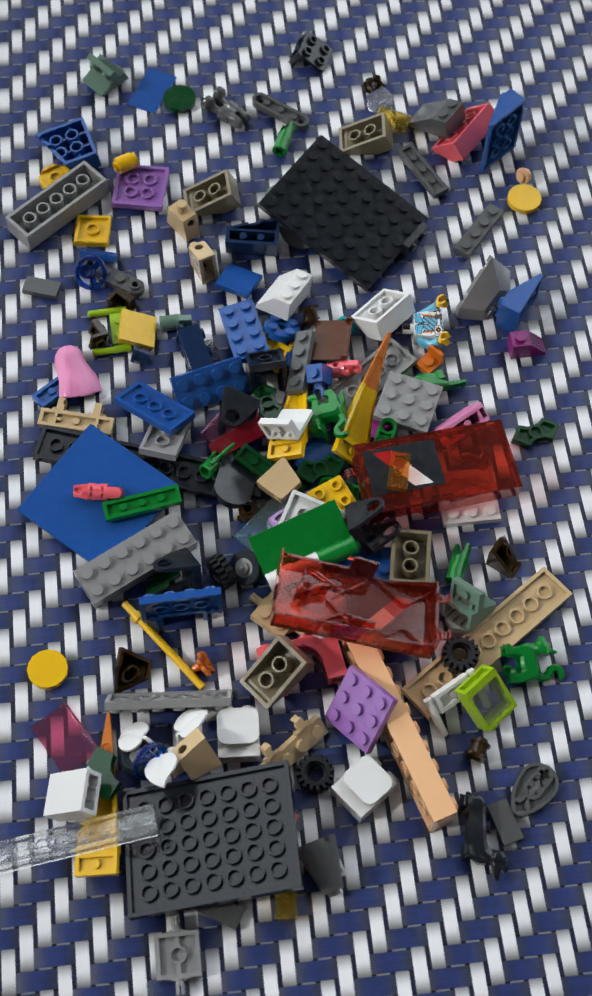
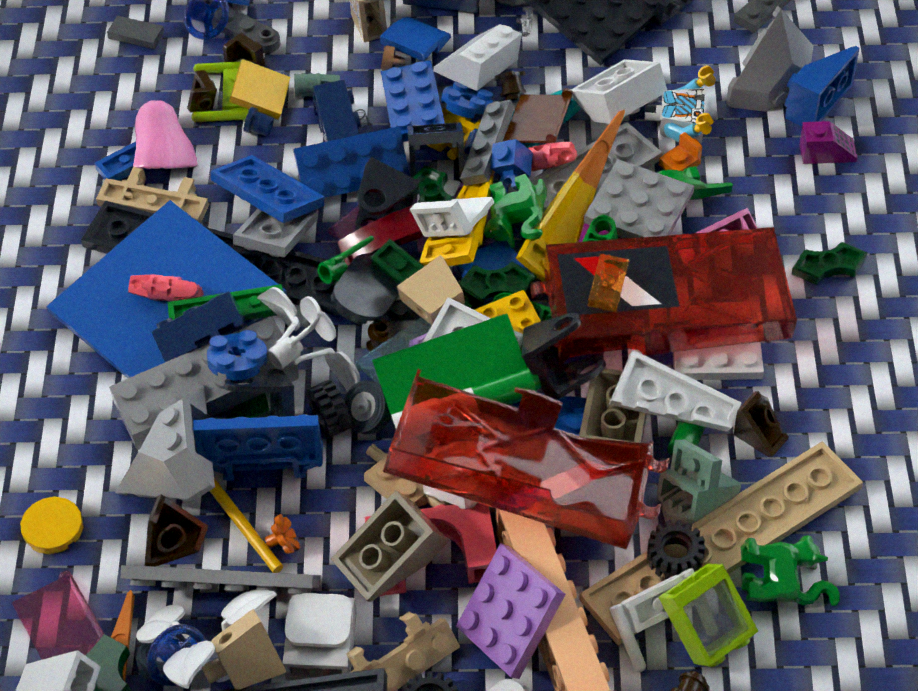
camera: 10 degrees right, 10 degrees down
none -> light grey wedge [115,388,215,502]
none -> dark blue wedge [151,291,248,362]
none -> blue plate [207,330,268,380]
none -> white plant [257,287,360,392]
none -> medium nougat tile [381,45,405,71]
none -> clear piece [516,7,533,37]
none -> white wing [609,350,741,432]

